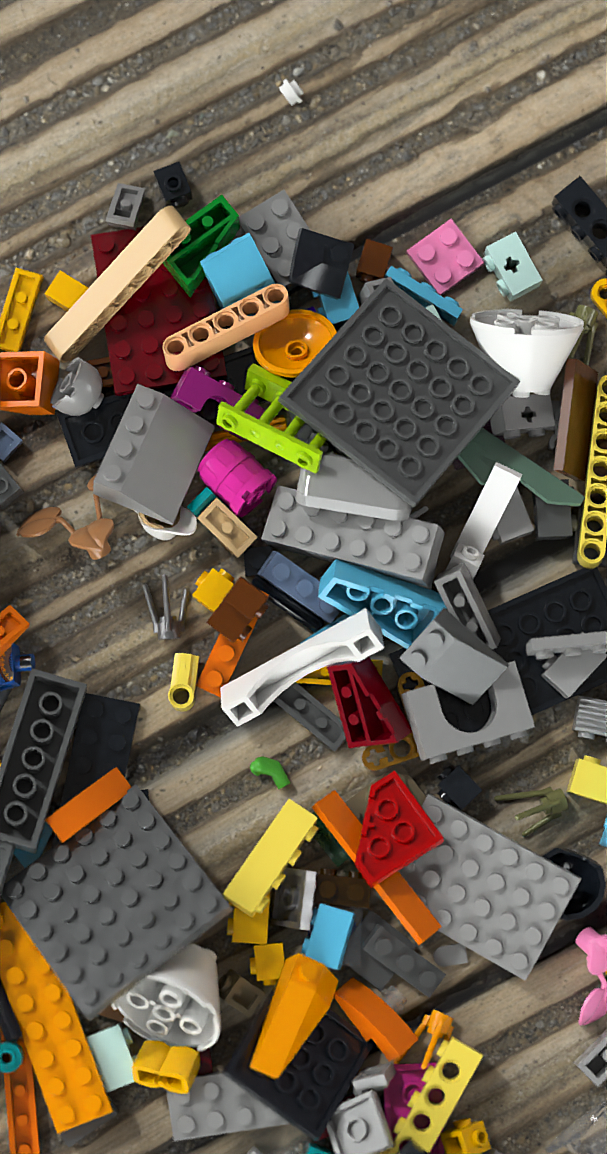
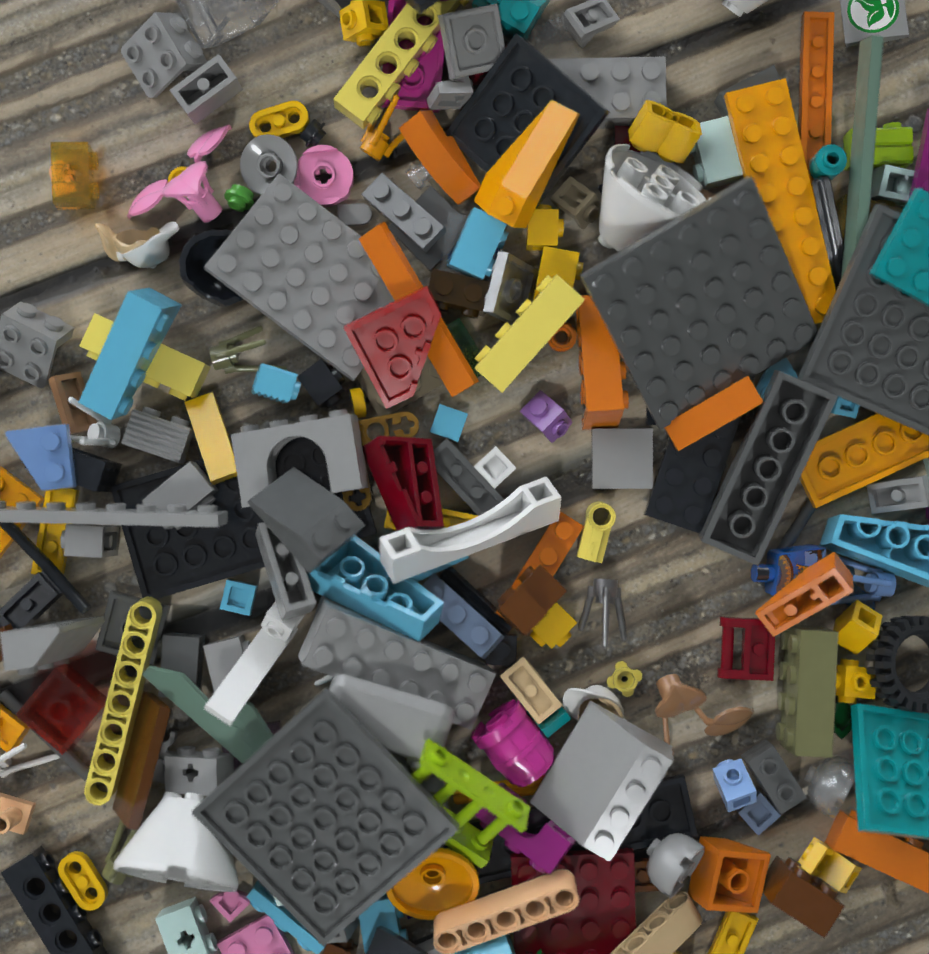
camera: 170 degrees left, 5 degrees up
bright green arm [250,756,290,790] -> none
none -> yellow tile [184,392,237,485]
none -> bright pink tile [209,890,250,922]
none -> medium azure plate [220,579,258,616]
none -> bright green plate [224,184,254,212]
none -> light grey dish [240,134,298,195]
none -> yellow plate [249,101,309,138]
none -> medium azure brick [251,363,301,404]
none -> bright pink plate [294,145,354,207]
none -> black plate [300,118,326,147]
none -> yellow tile [349,387,367,418]
none -> medium azure tile [430,404,468,442]
none -> white plate [474,446,516,489]
none -> medium lavender bracket [520,390,572,443]
none -> orange plate [548,322,577,352]
none -> orange wedge [576,295,629,430]
none -> light grey tile [591,428,653,489]
none -> light yellow plate [607,661,642,697]
none -> light blue brick [713,758,757,812]
none -> dark red plate [717,616,775,681]

